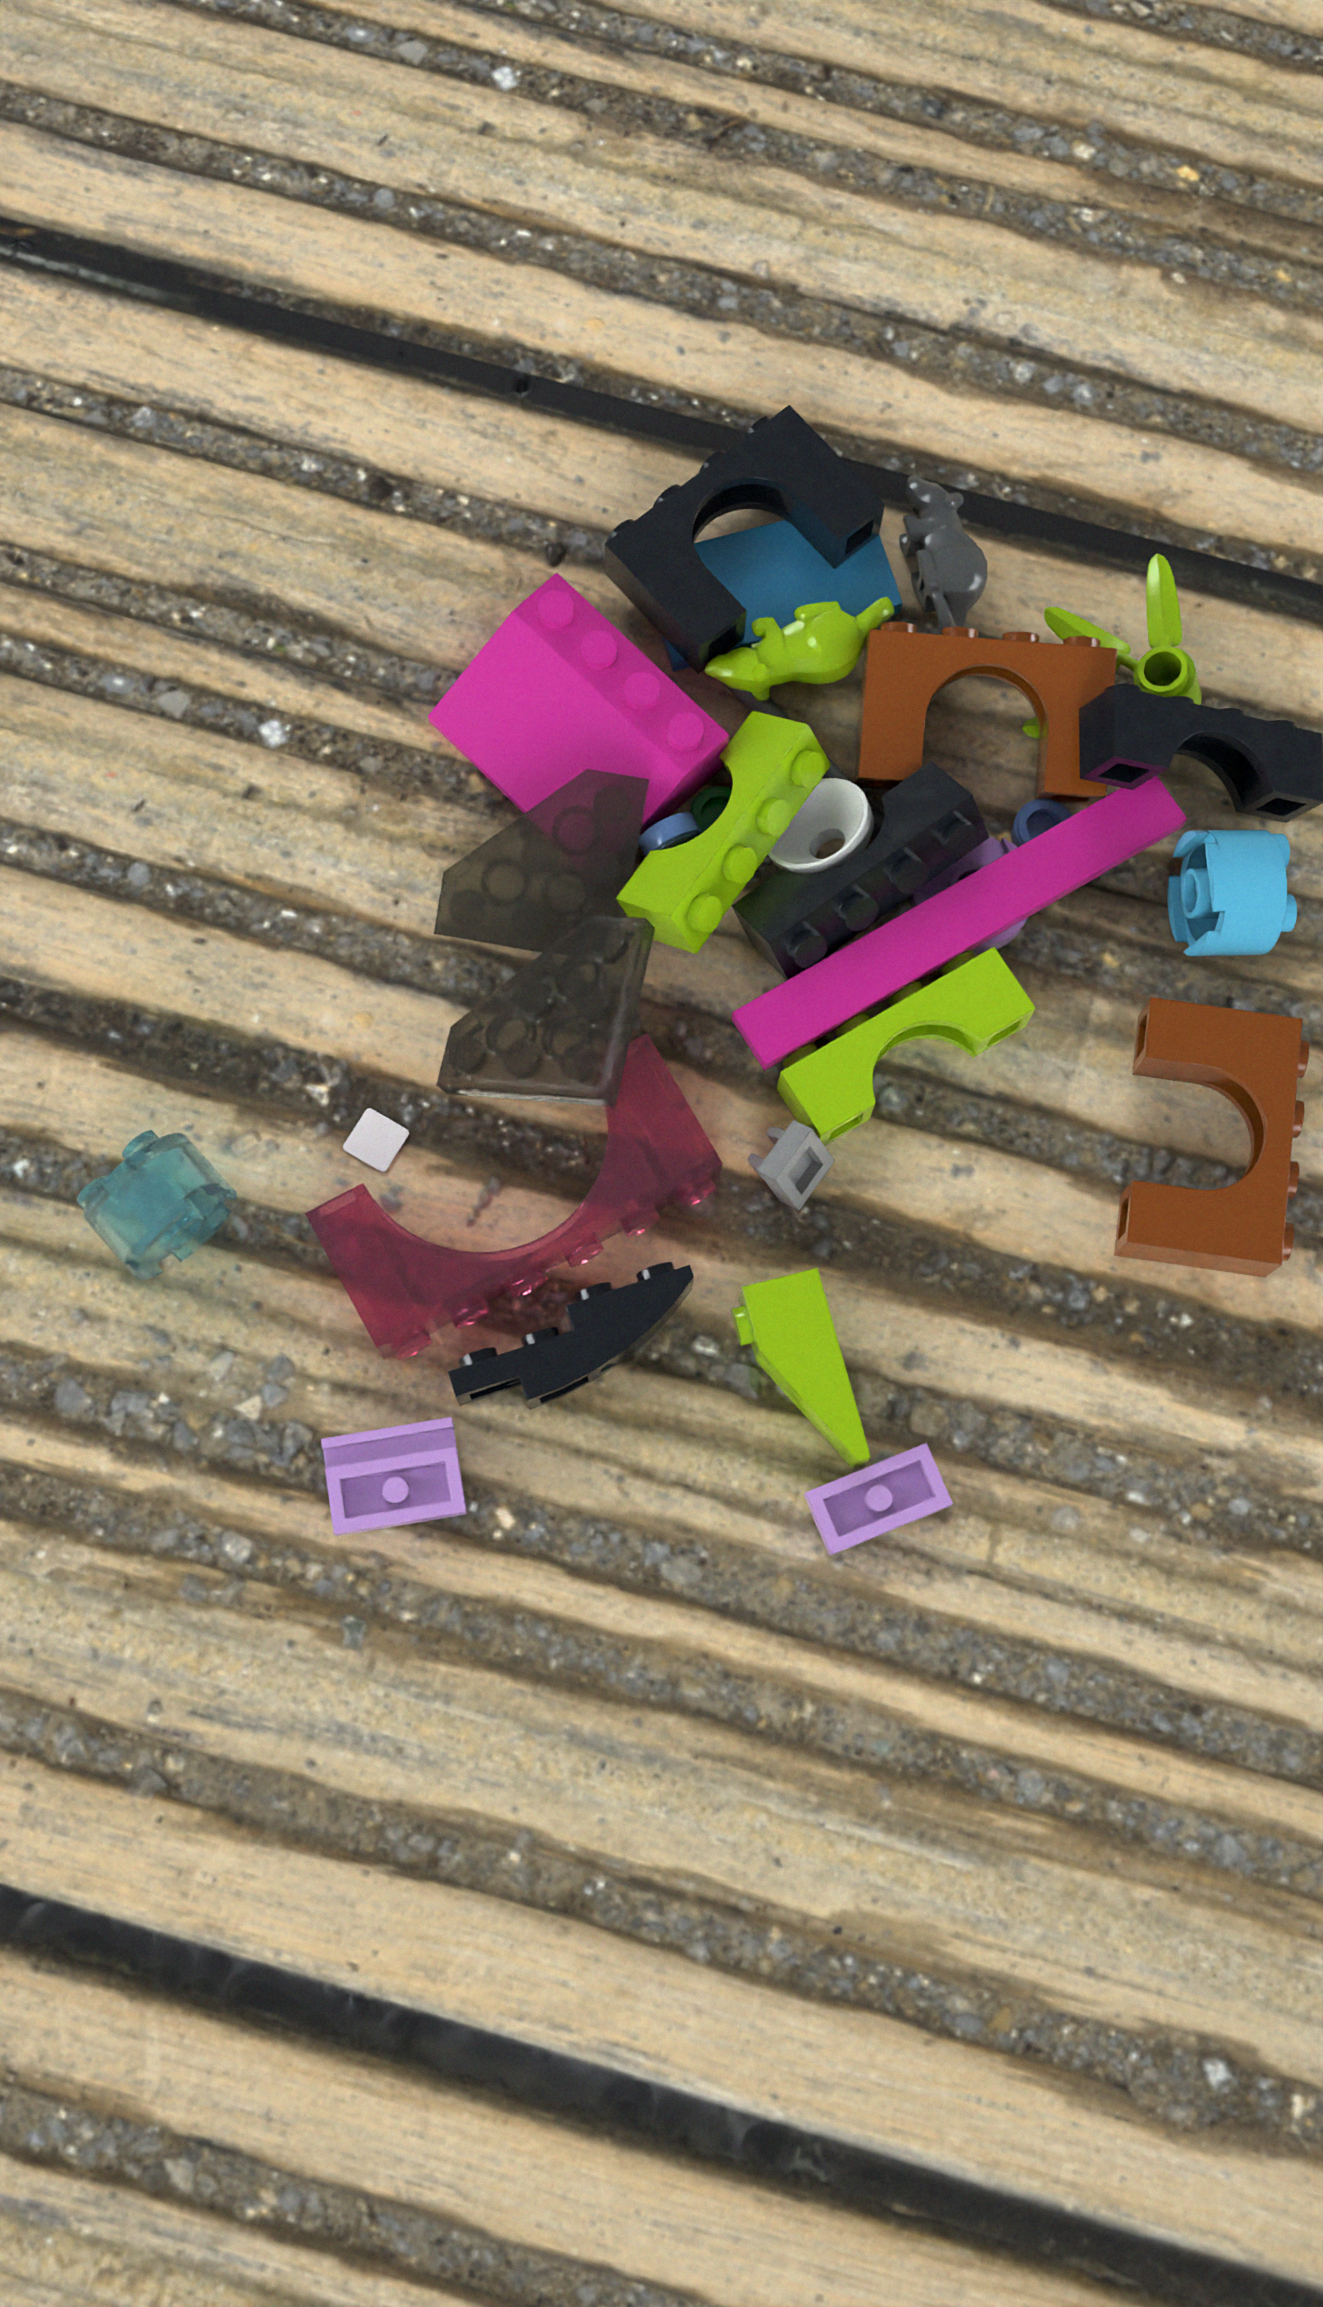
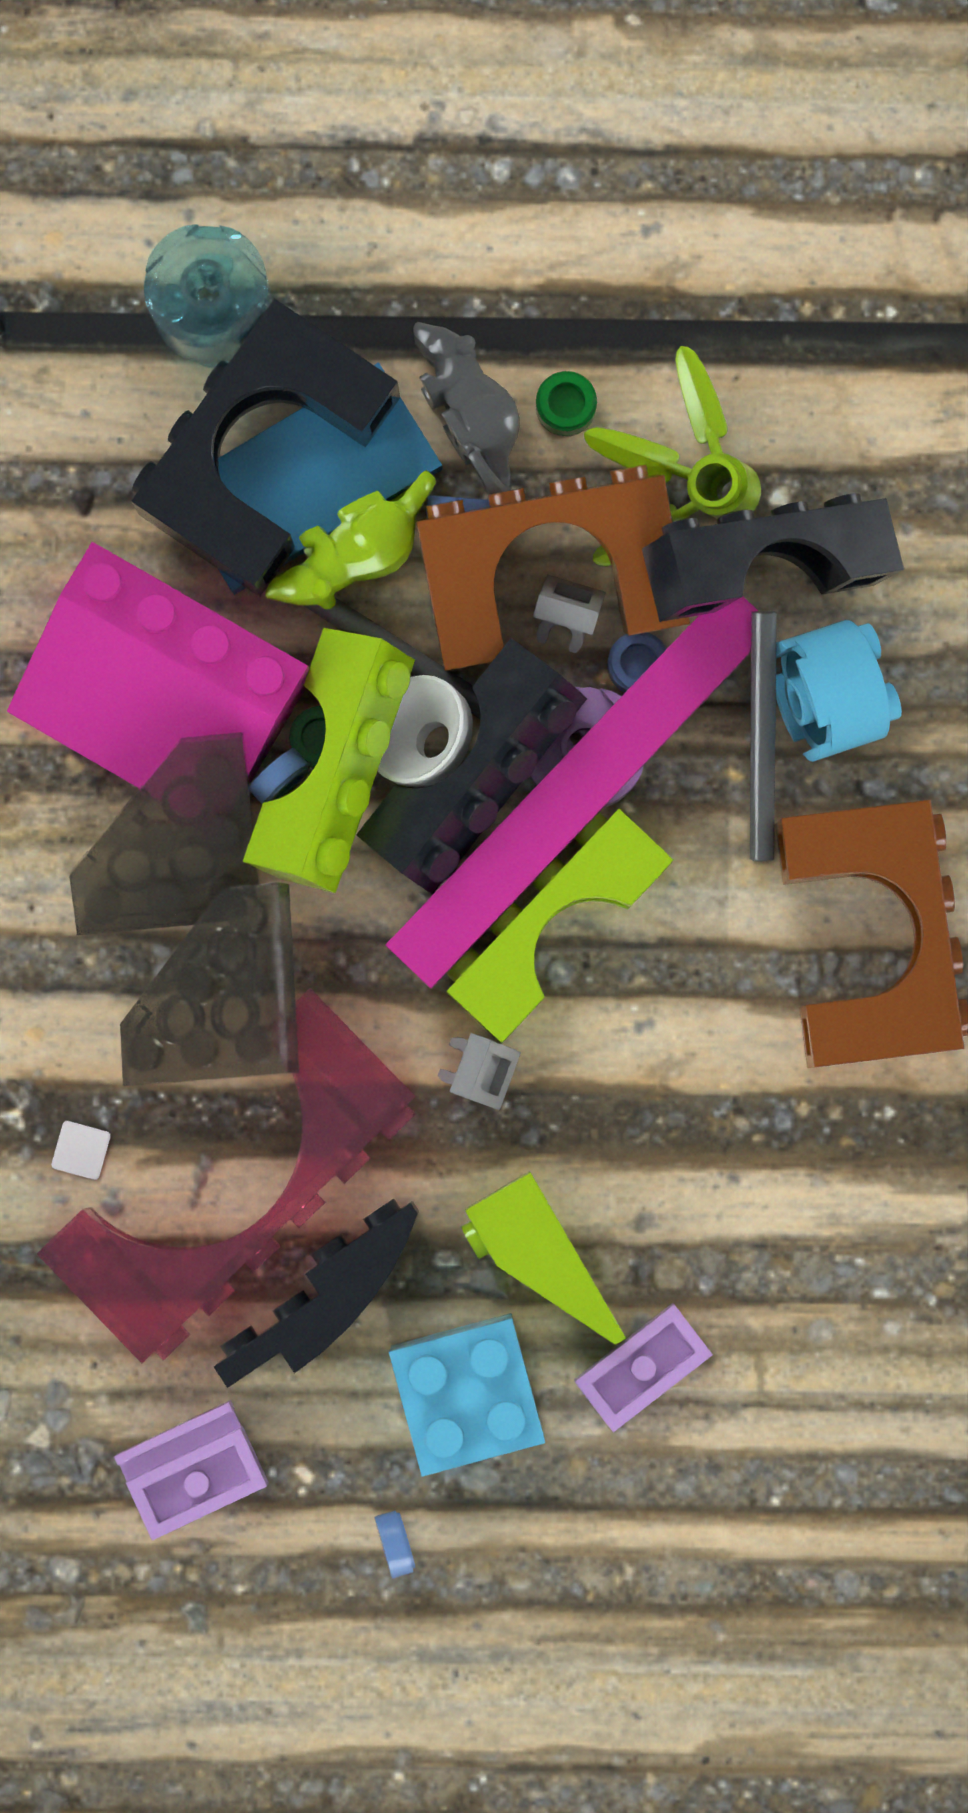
camera: 10 degrees left, 10 degrees up
none -> clear light blue brick [144,224,273,368]
none -> medium blue tile [374,1510,415,1579]
none -> medium azure brick [389,1313,545,1477]
none -> light grey tile [533,574,606,653]
none -> green tile [536,371,597,436]
none -> dark grey bar [749,611,777,861]

